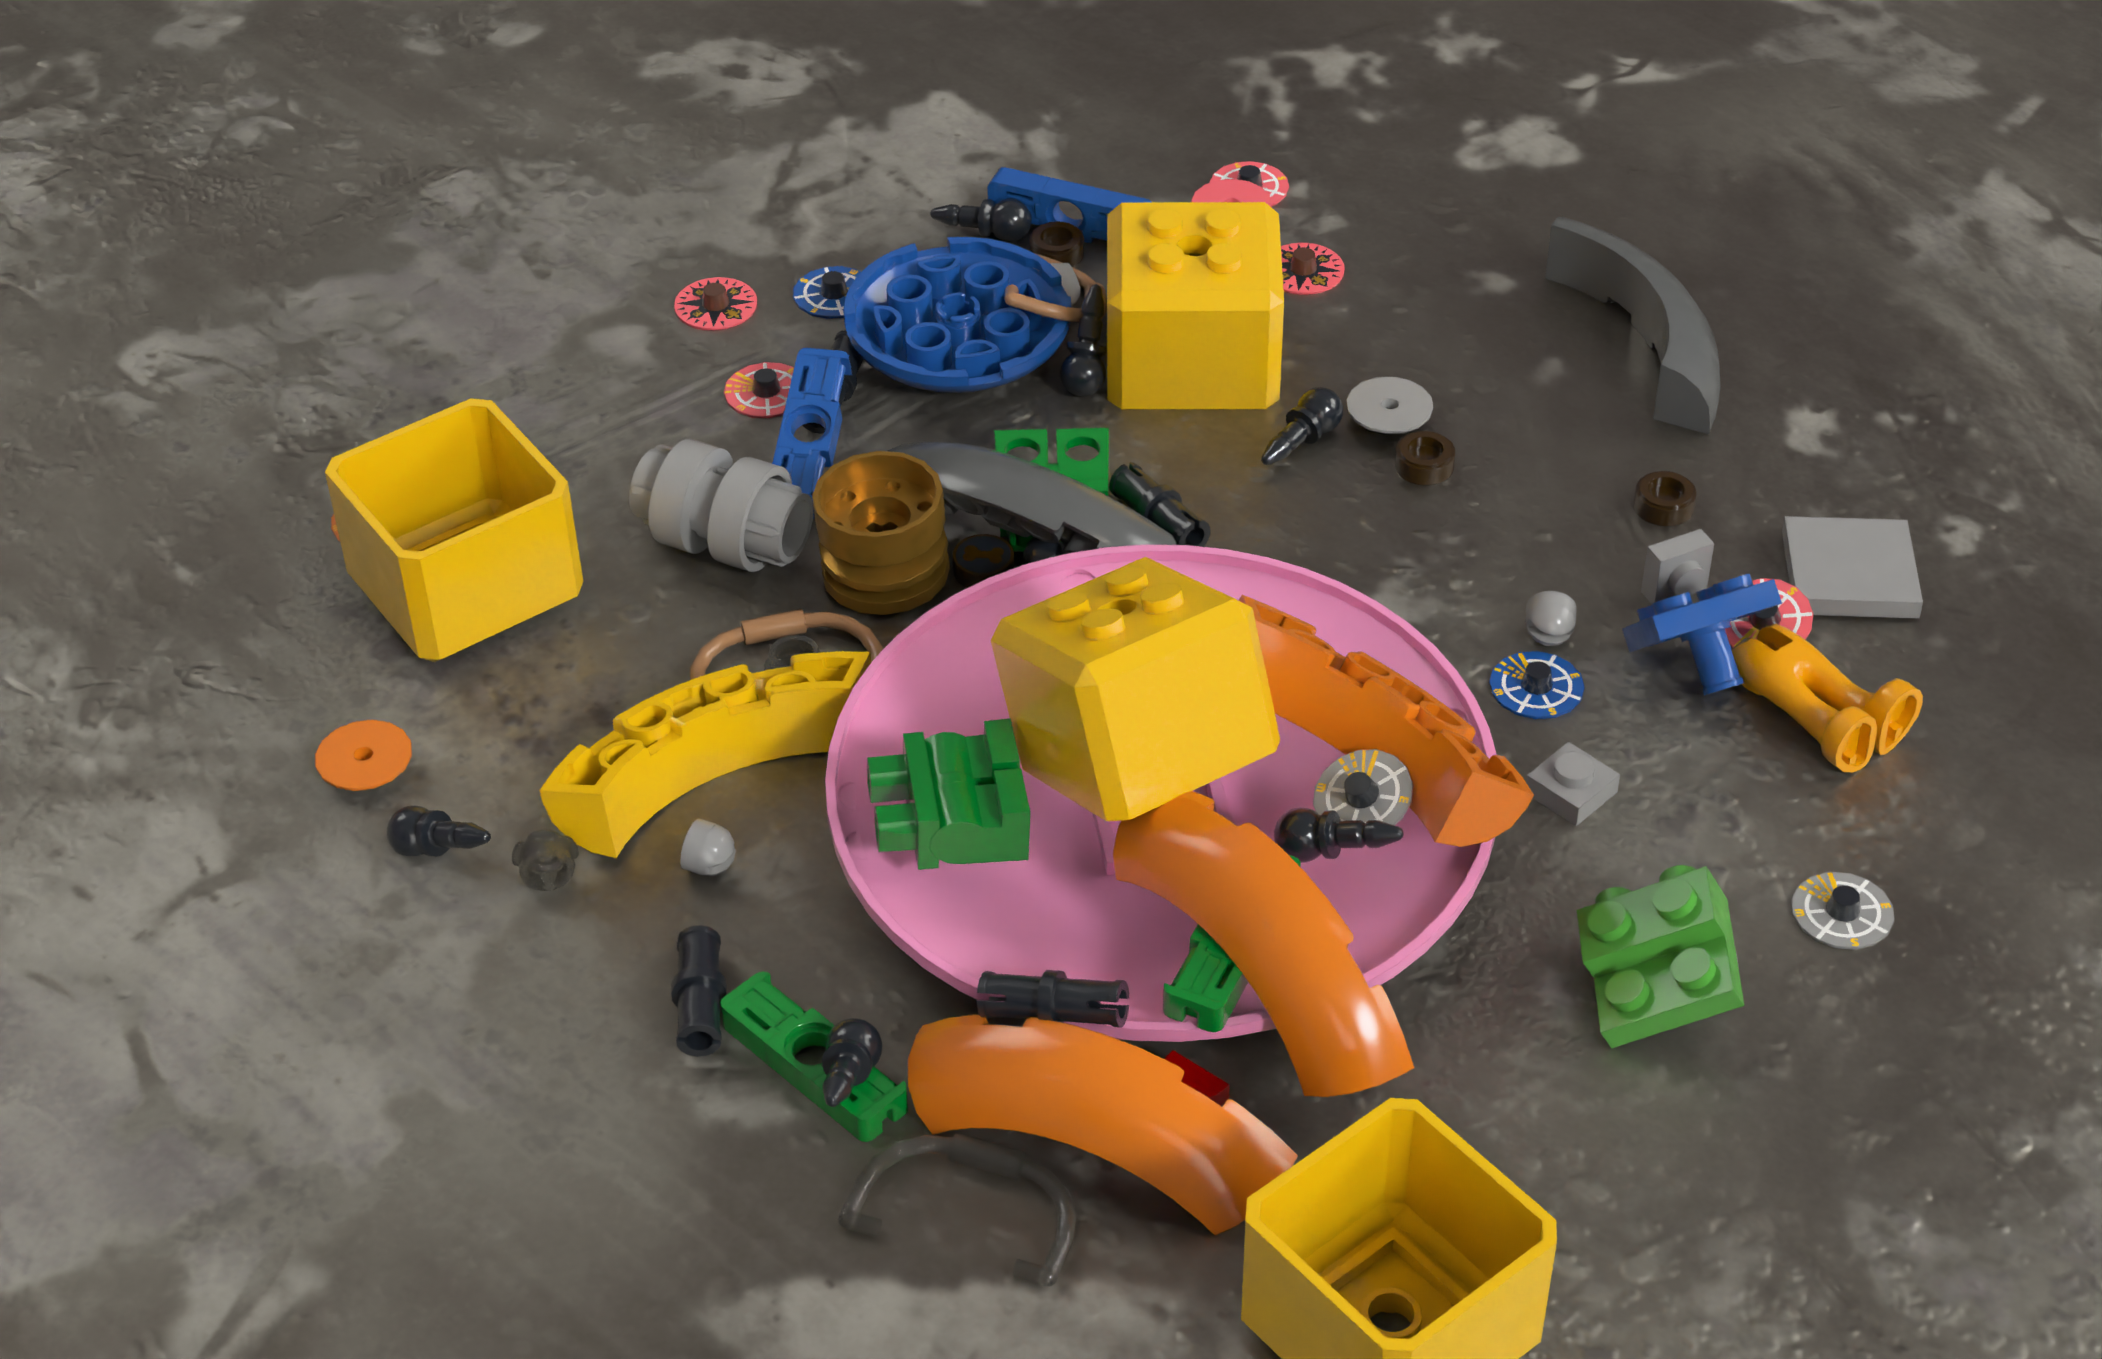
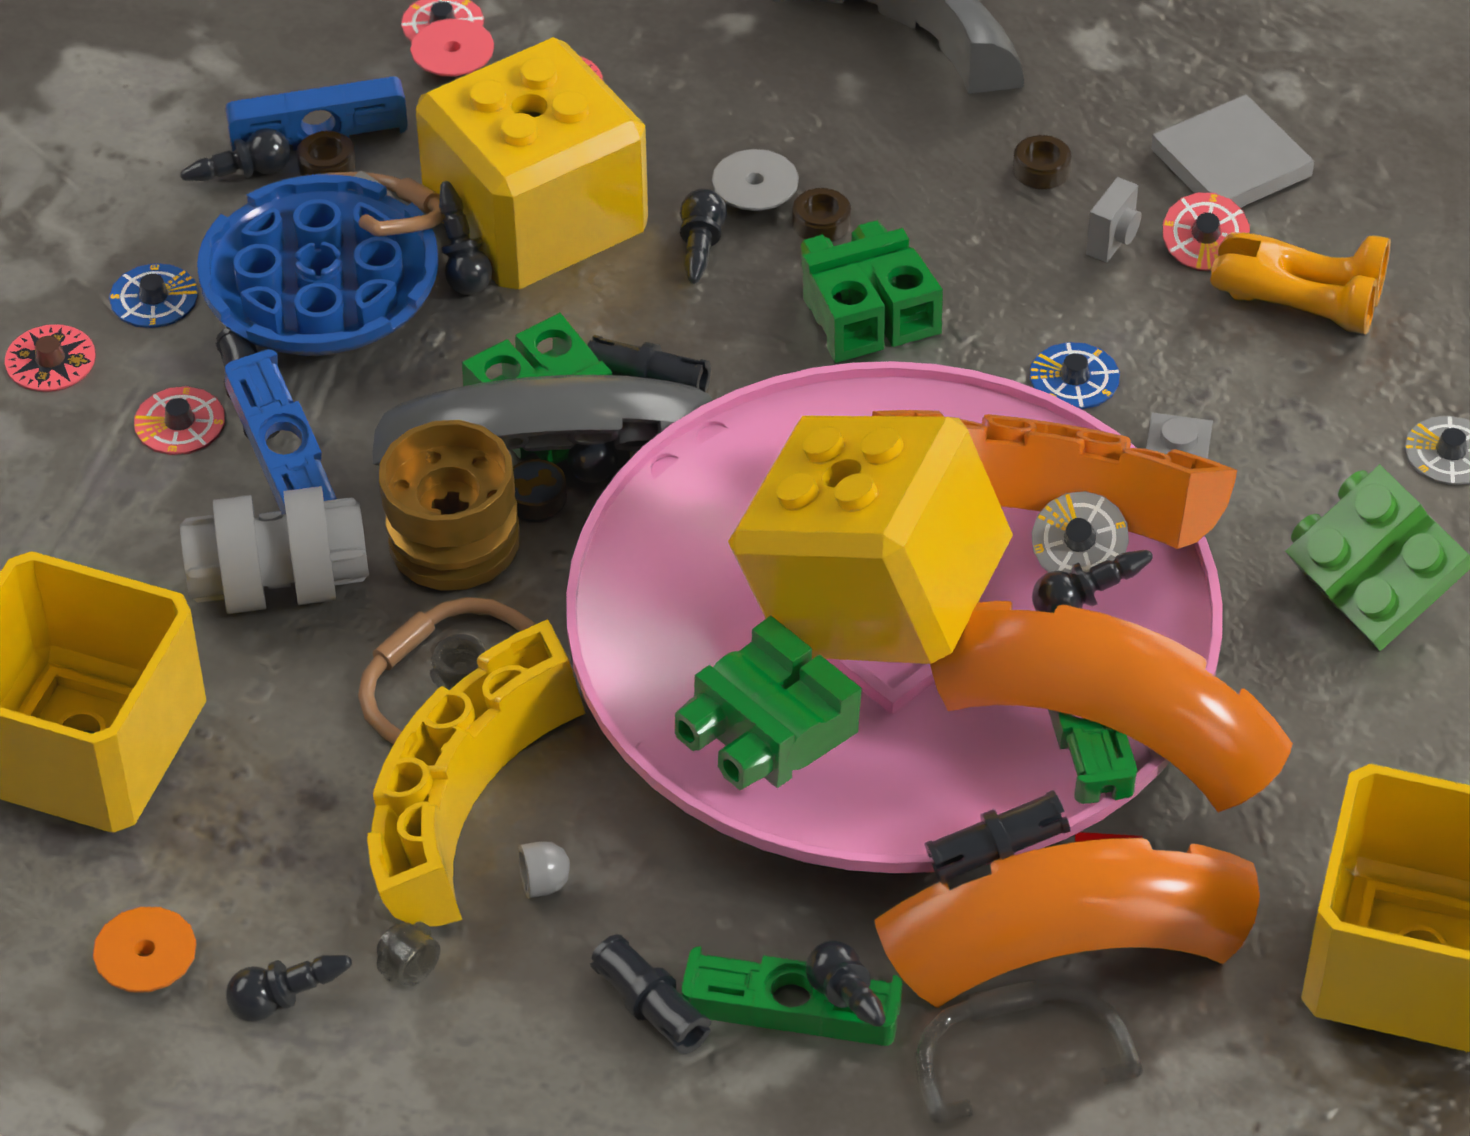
camera: 35 degrees left, 5 degrees up
light grey hinge [1525,591,1577,646] -> none
blue plate [1622,573,1782,695] -> none
none -> green hips [801,220,943,363]

